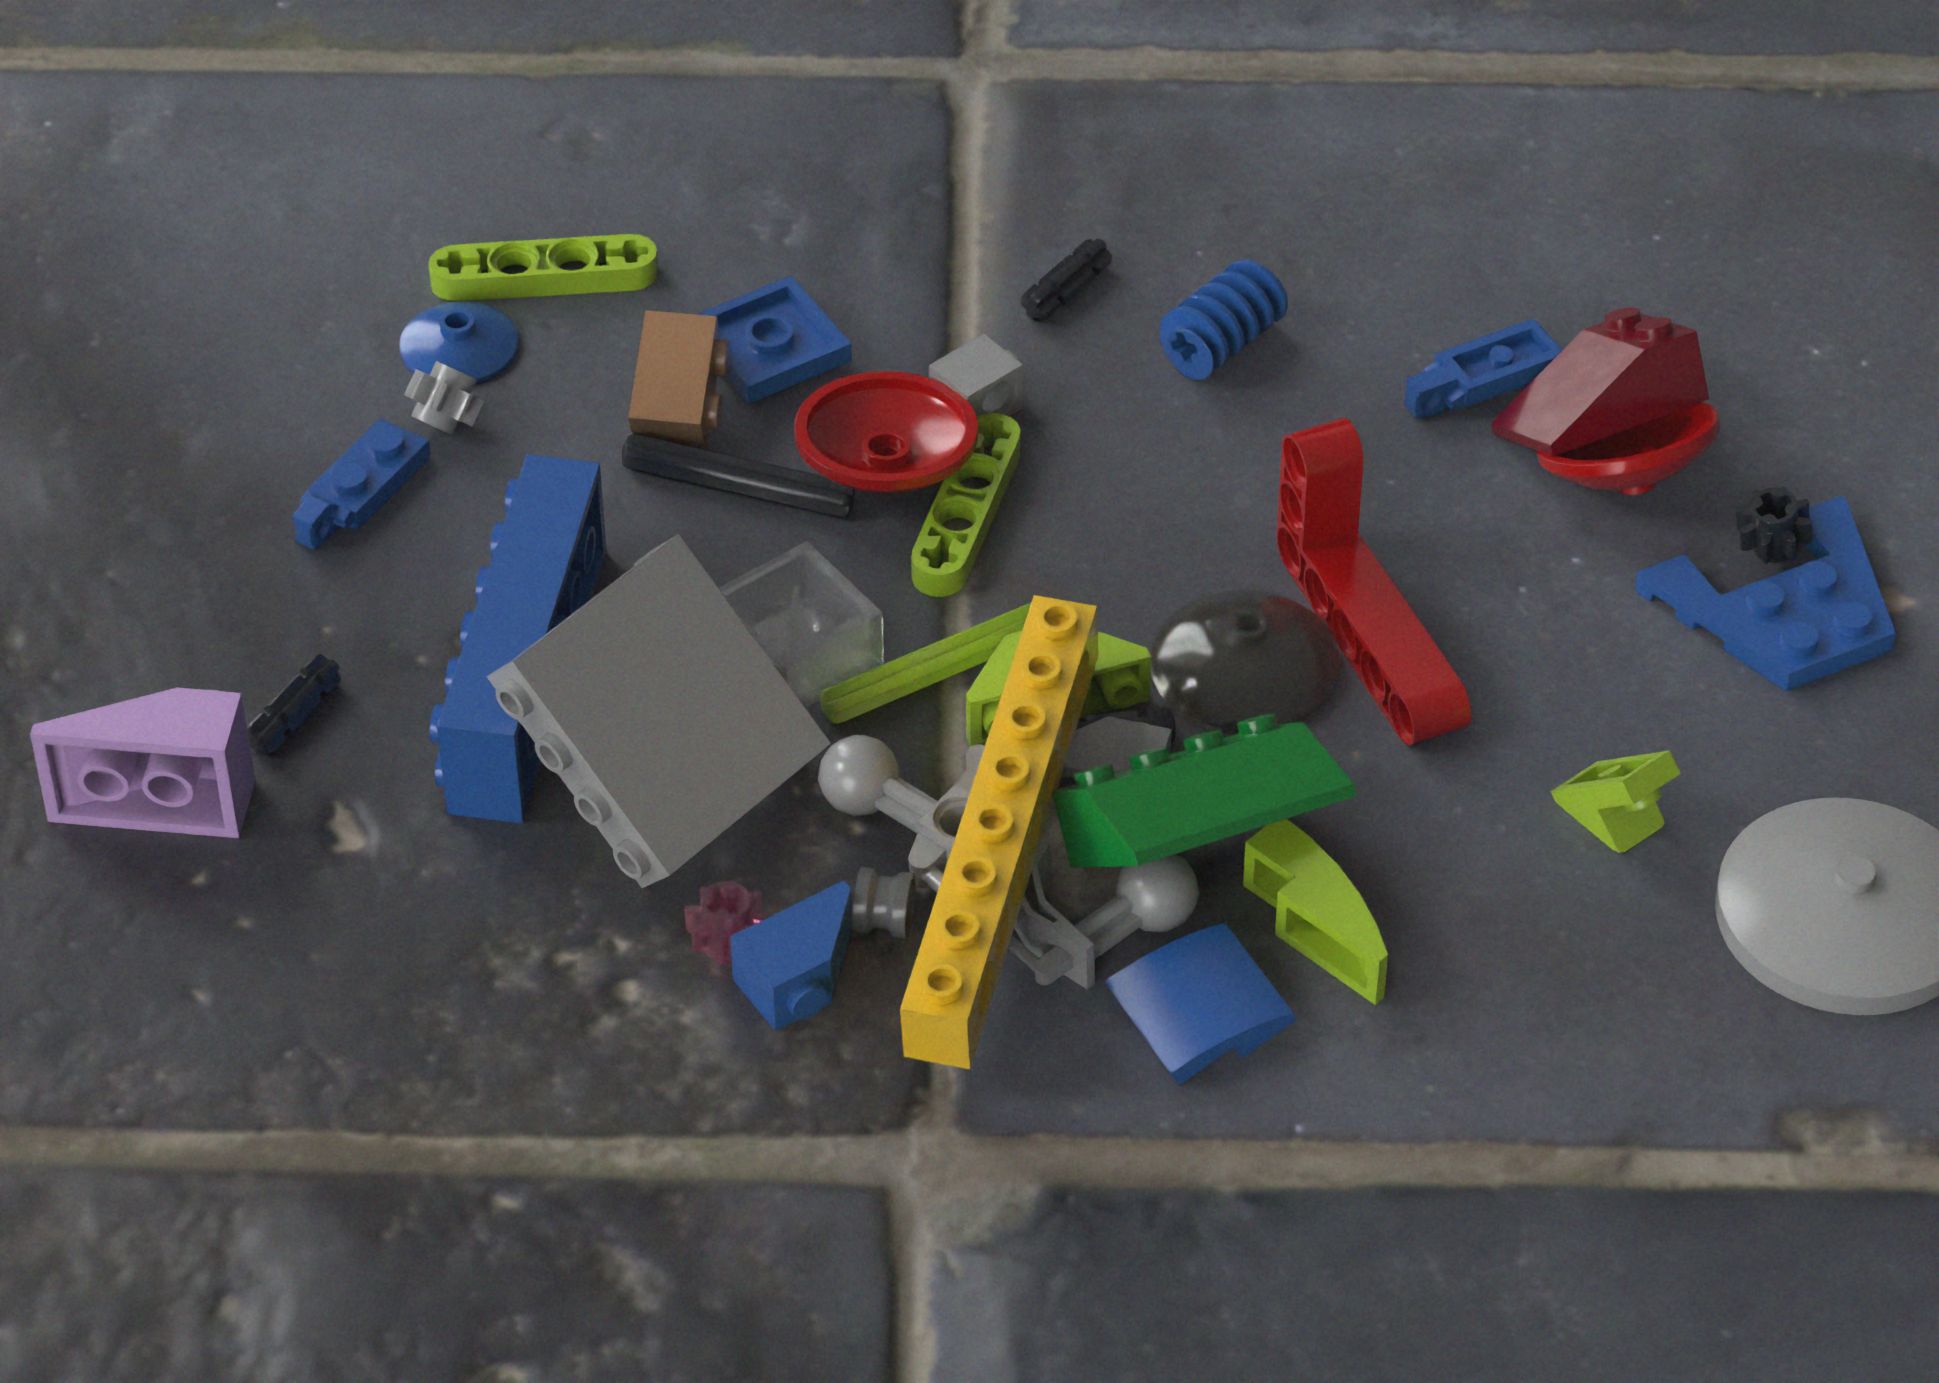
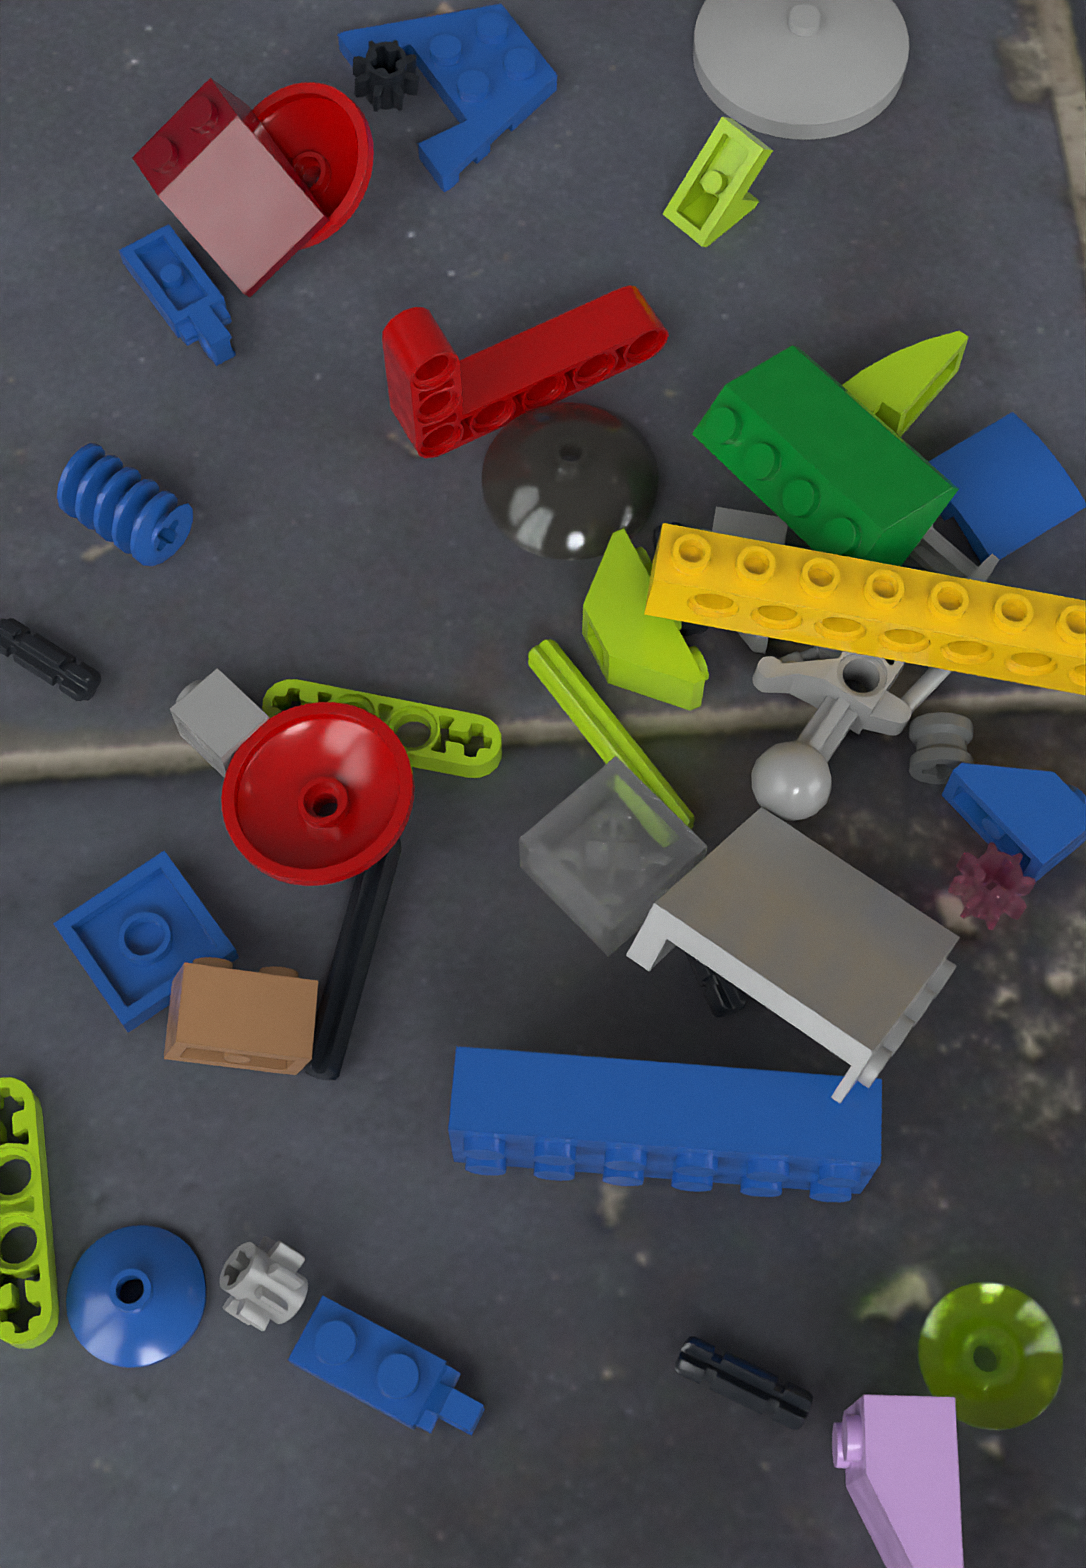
camera: 95 degrees left, 20 degrees up
none -> clear neon green dish [918,1282,1063,1430]

